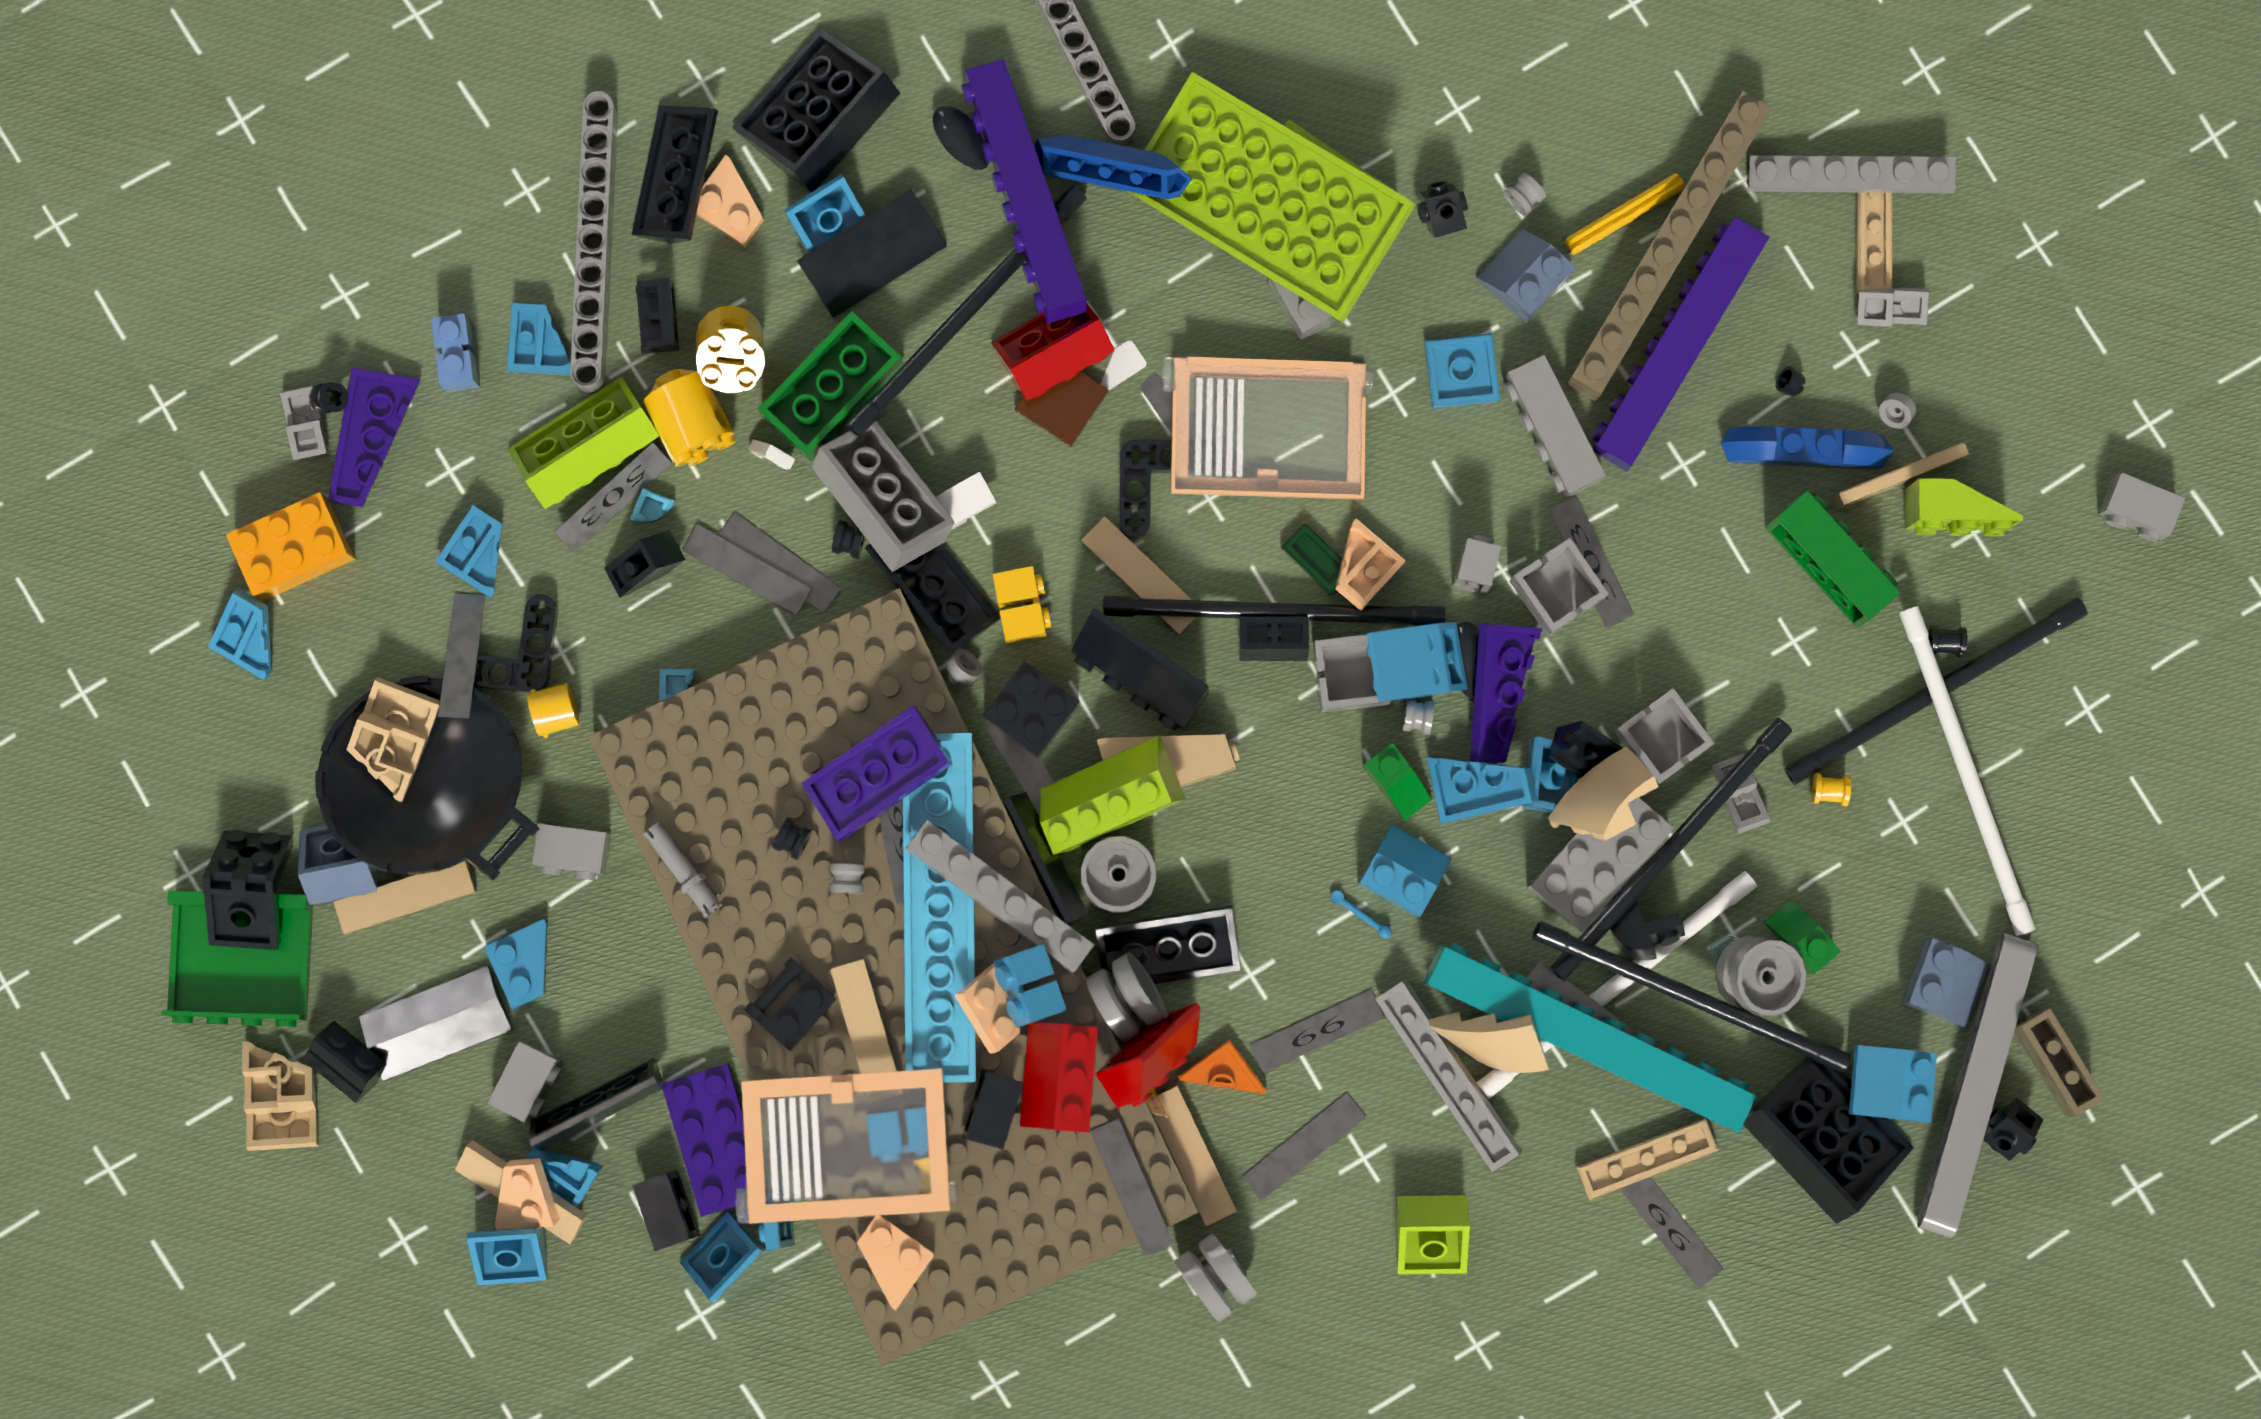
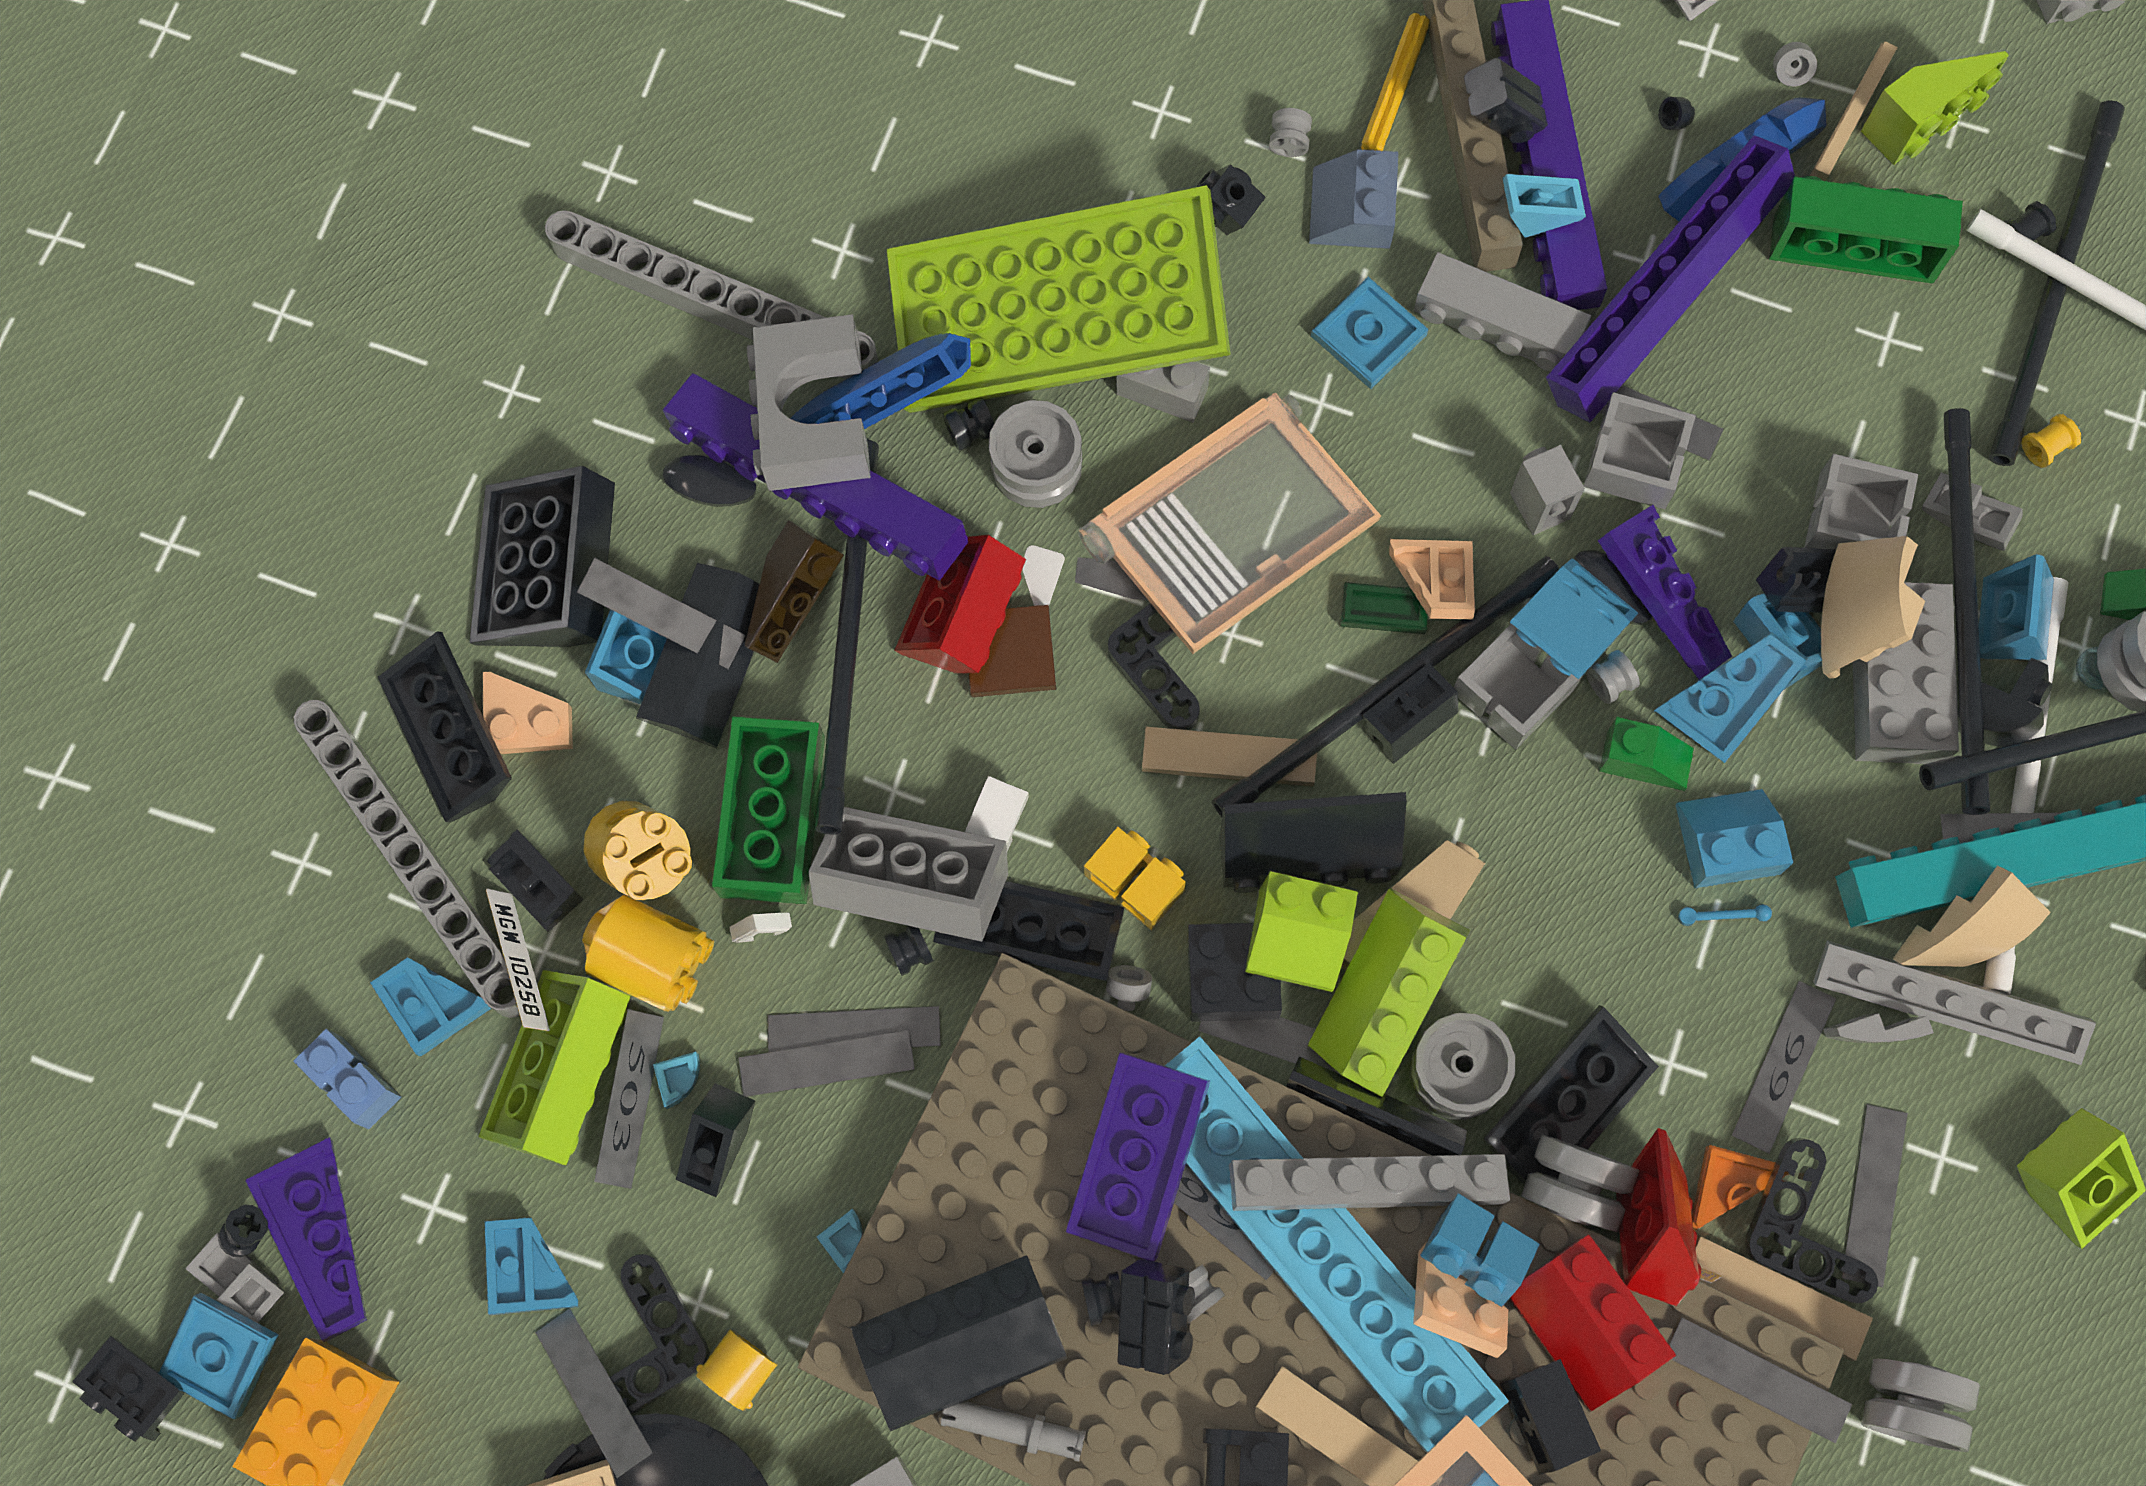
camera: 35 degrees left, 10 degrees down
none -> black bracket [72,1336,185,1442]
none -> dark azure tile [159,1293,278,1420]
none -> white sticker [486,889,550,1031]
none -> flat silver sticker [577,558,745,669]
none -> dark brown slope [745,520,844,663]
none -> light grey arch [747,314,871,491]
none -> black slope [850,1255,1067,1431]
none -> black wheel [942,397,994,451]
none -> light grey wheel [989,400,1082,508]
none -> black brick [1117,1259,1195,1375]
none -> lime slope [1245,871,1358,992]
none -> black brick [1464,58,1548,143]
none -> medium azure slope [1502,174,1586,238]
none -> dark purple brick [1546,135,1795,423]
none -> black beam [1745,1137,1878,1304]
none -> light grey slope [1823,1013,1934,1043]
none -> dark azure slope [1979,554,2054,660]

